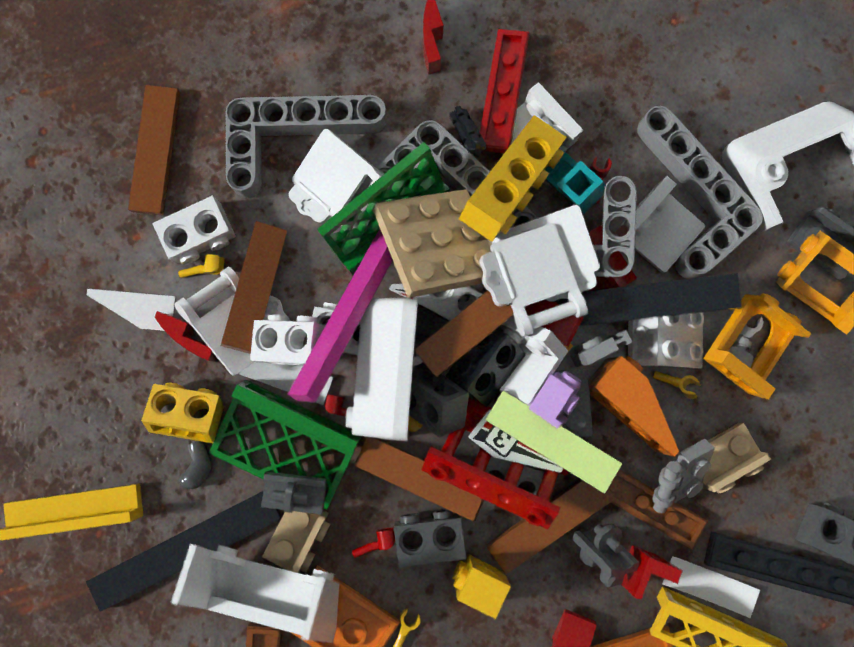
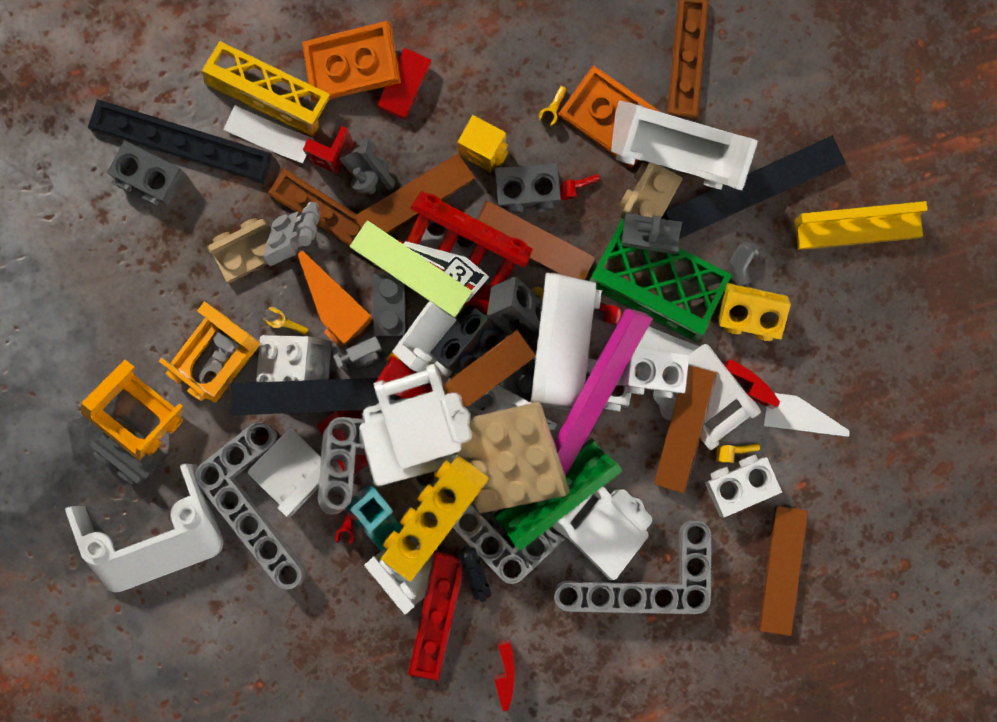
camera: 170 degrees left, 0 degrees up
lavender brick [529,371,582,429] -> none

